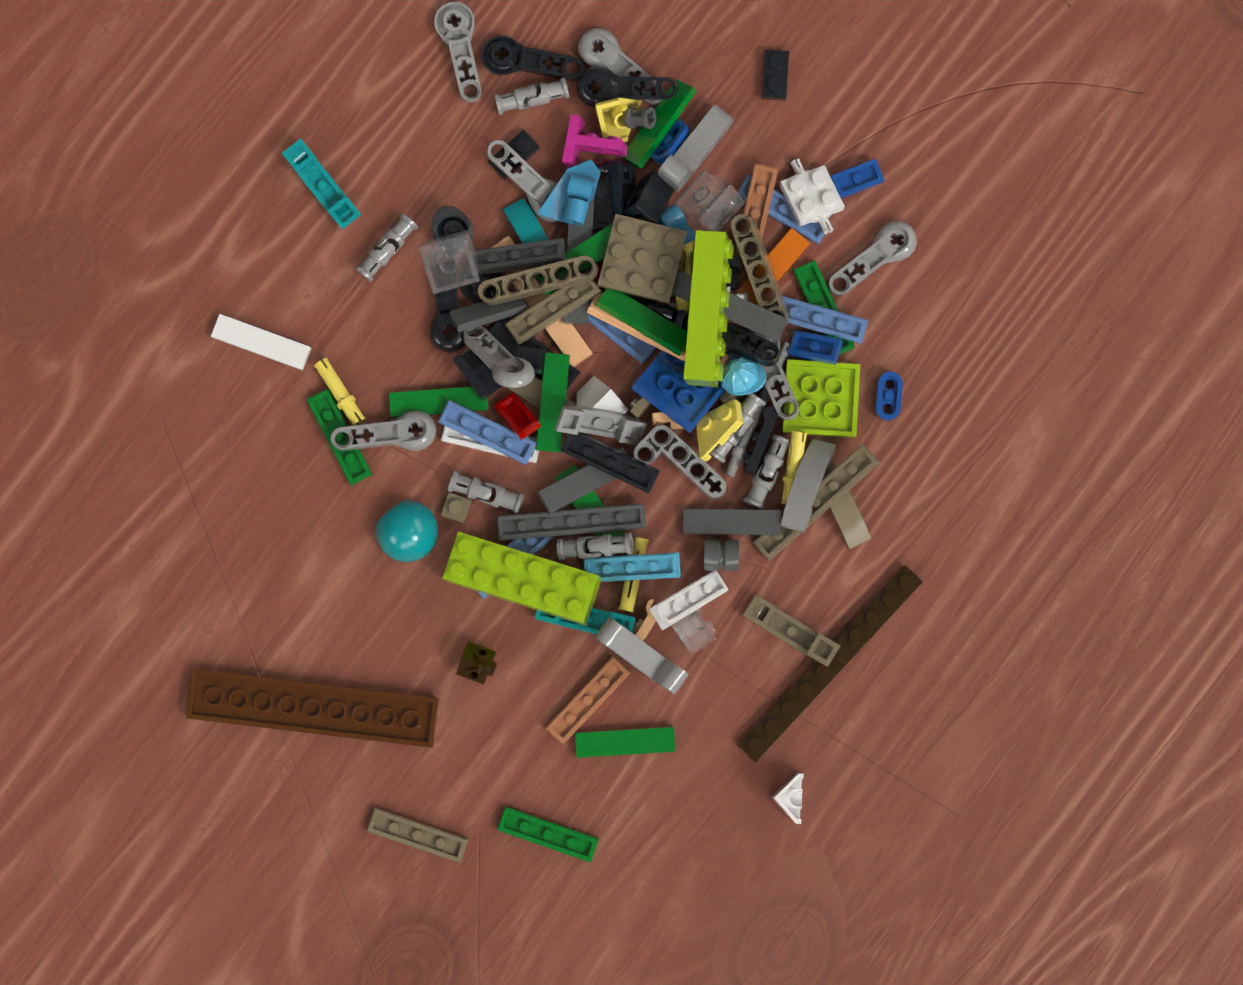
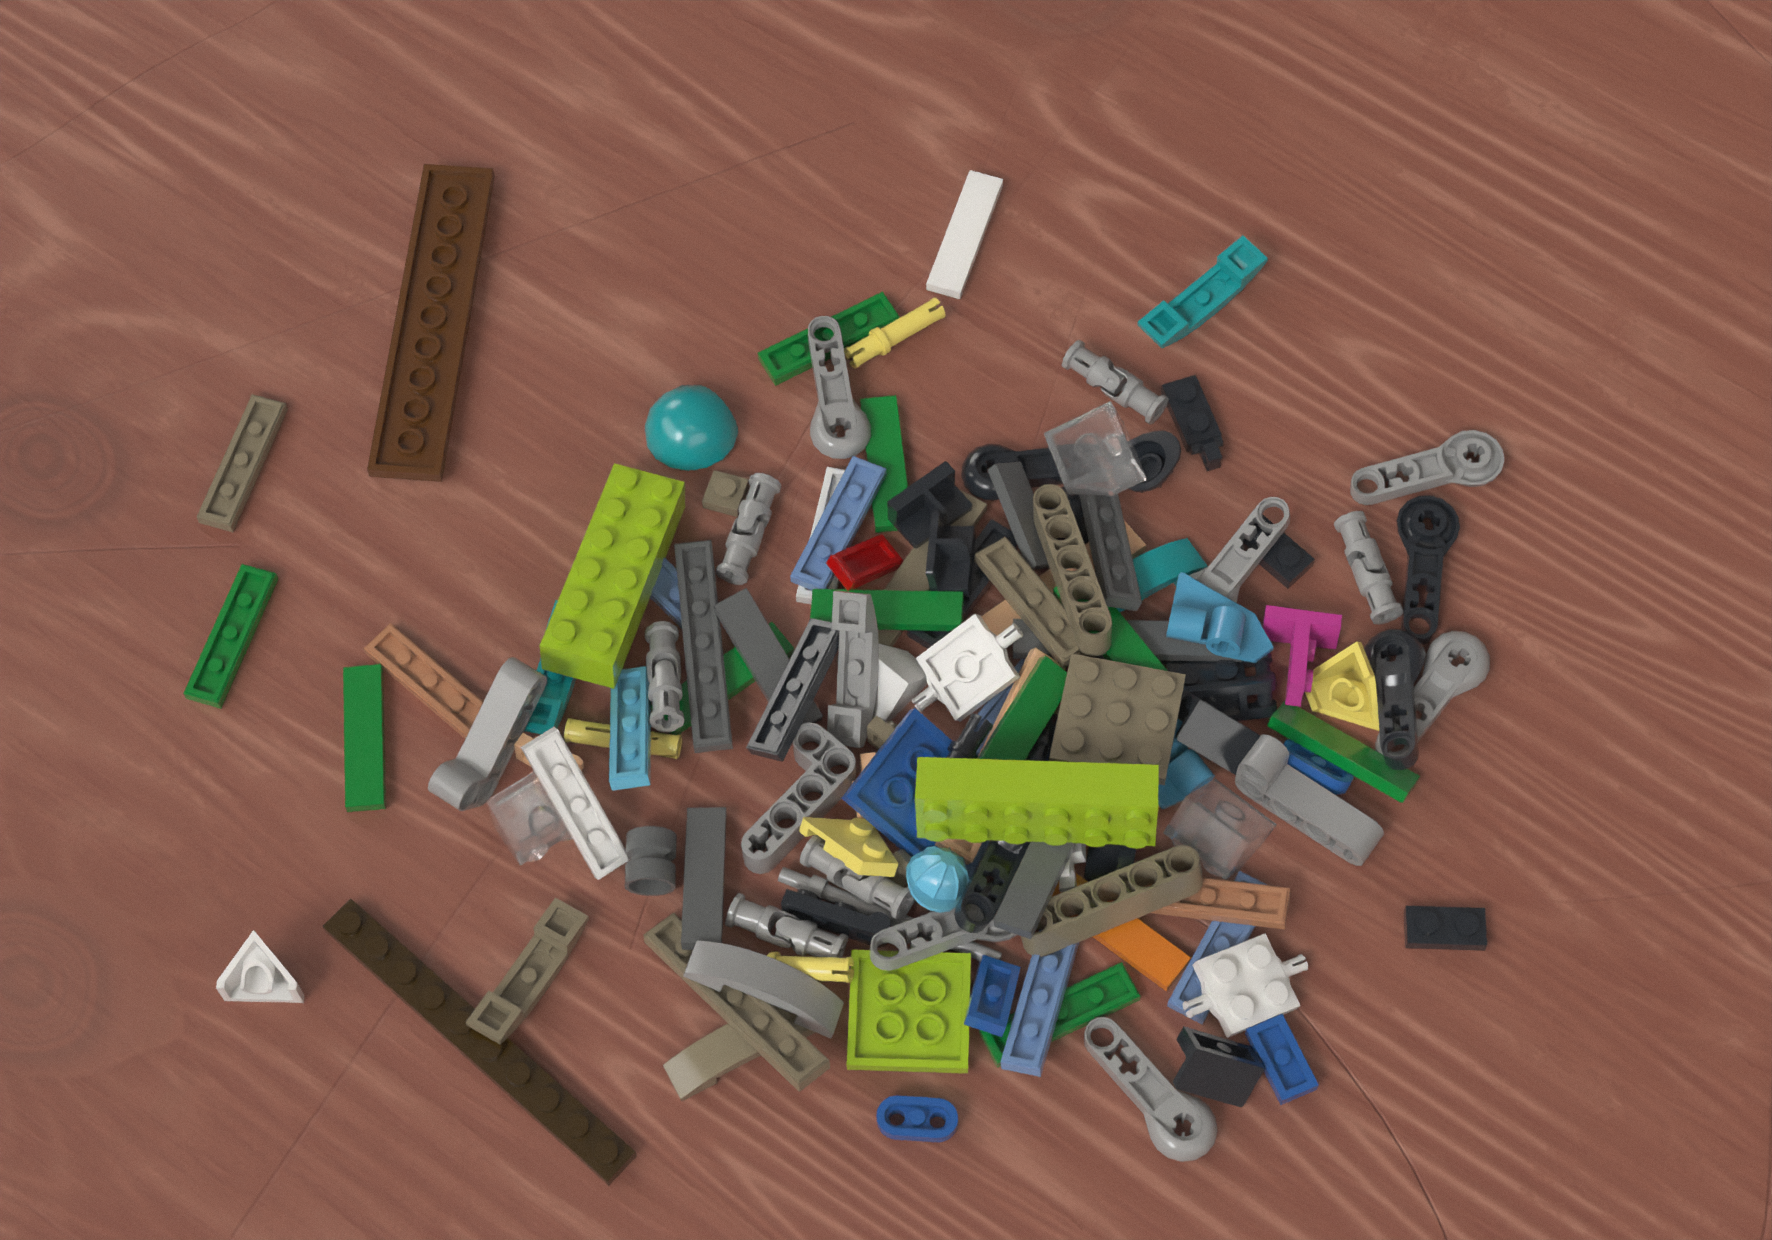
camera: 90 degrees right, 20 degrees down
dark brown brick [456,641,497,685] -> none
light grey beam [463,326,535,388] -> none
dark grey bush [624,107,656,129] -> none
none -> white plate [911,614,1023,722]
none -> black pin [946,713,993,759]
none -> black hinge [1161,375,1224,471]
none -> black panel [1173,1026,1265,1107]

